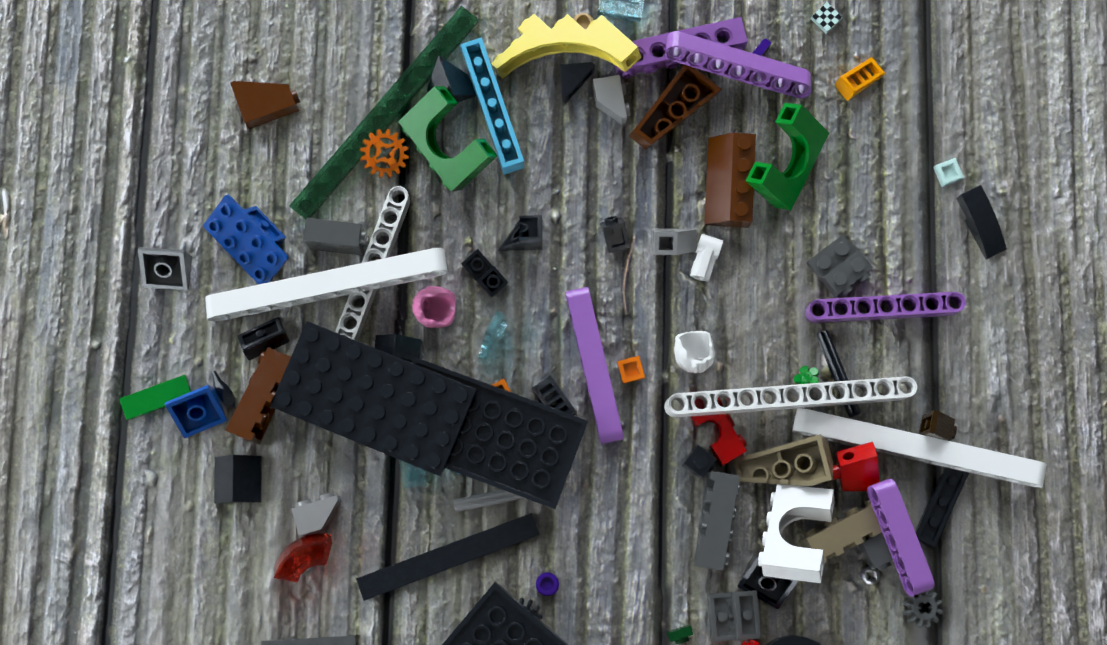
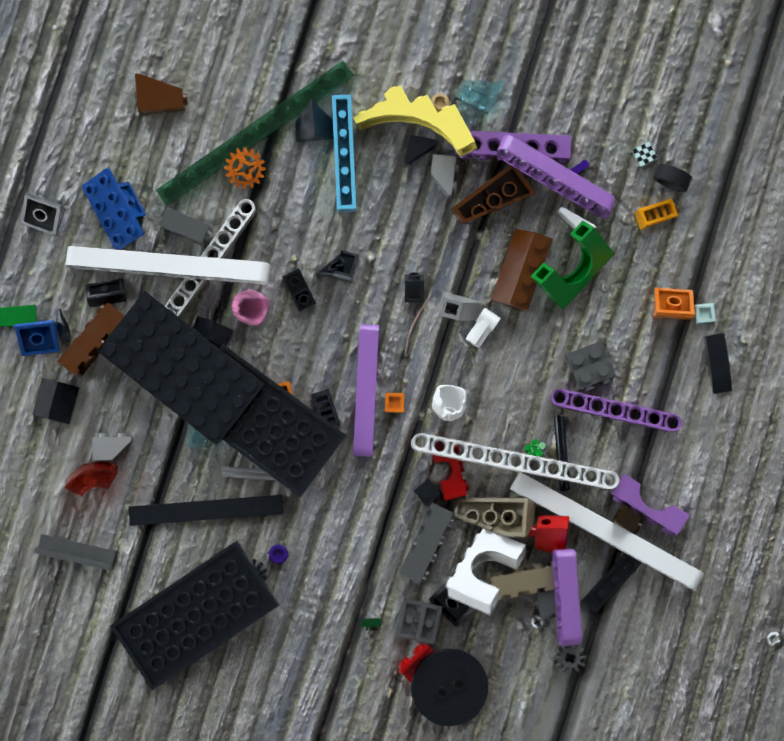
camera: 20 degrees right, 5 degrees up
green arch [398,86,498,191] -> none
clear light blue wing [478,311,508,360] -> none
none -> white slope [558,207,596,229]
none -> medium lavender arch [610,474,690,536]
none -> black tyre [653,164,692,192]
none -> orange slope [653,288,695,320]

